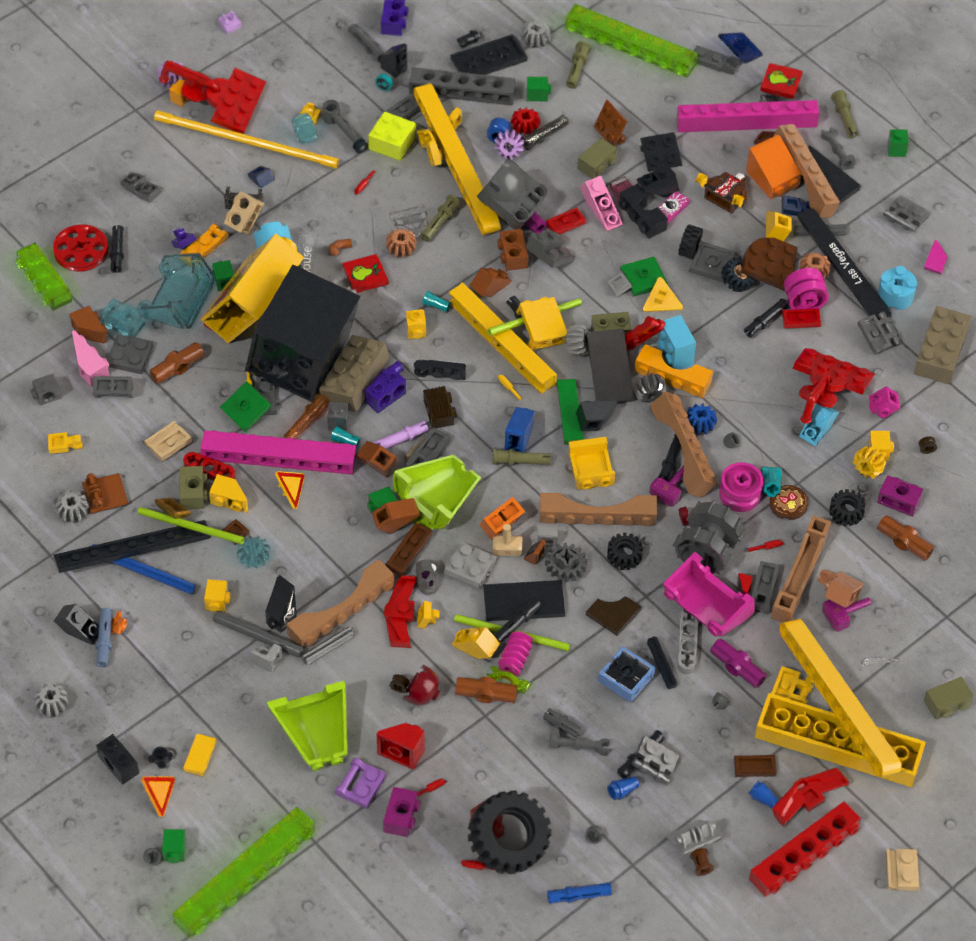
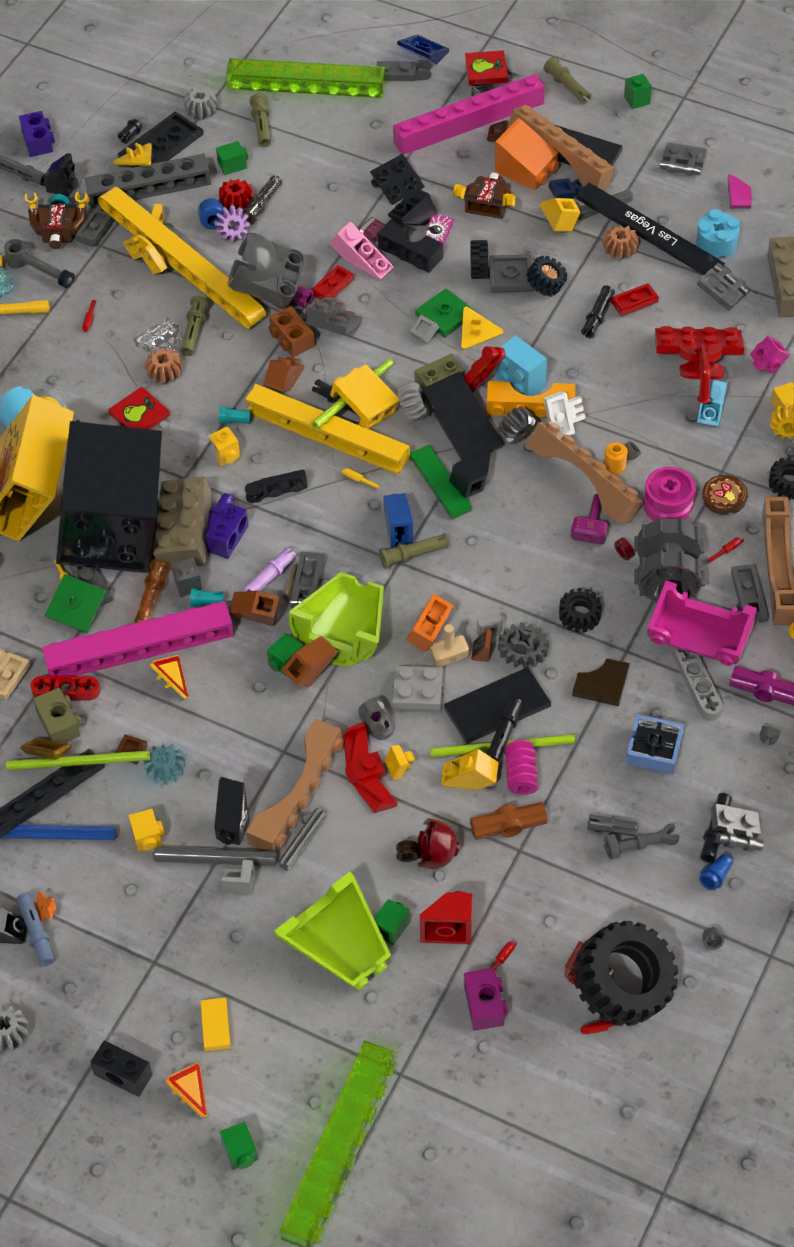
camera: 20 degrees left, 0 degrees up
dark grey hinge [143,848,161,866] -> none
black plate [148,746,173,769] -> none
yellow slope [209,474,248,513] -> none
dark orange arm [328,239,352,256] -> none
medium lavender plate [334,758,386,809] -> none
neon yellow brick [368,111,416,161] -> none
reddish brown plate [386,522,433,576] -> none
dark brown brick [423,386,457,429] -> none
clear neon green arm [486,666,531,694] -> none
medium nougat arch [540,492,657,526] -> none
blue pin [547,882,612,904] -> none
yellow panel [568,437,615,490] -> none
olive brick [577,138,617,179] -> none
dark orange hinge [593,99,627,146] -> none
black axle [647,636,677,689] -> none
black pin [658,434,682,482] -> none
blue gear [687,403,717,435] -> none
red slope [737,573,753,596] -> none
reddish brown plate [741,237,797,291] -> none
teal piece [761,466,782,497] -> none
dark pink wheel [784,268,829,309] -> none
dark grey piece [821,127,856,170] -> none
none -> reddish brown torso [25,192,89,249]
none -> yellow piece [113,143,152,166]
none -> green brick [374,898,410,945]
none -> white hinge [543,391,585,435]
none -> light orange brick [604,443,628,475]

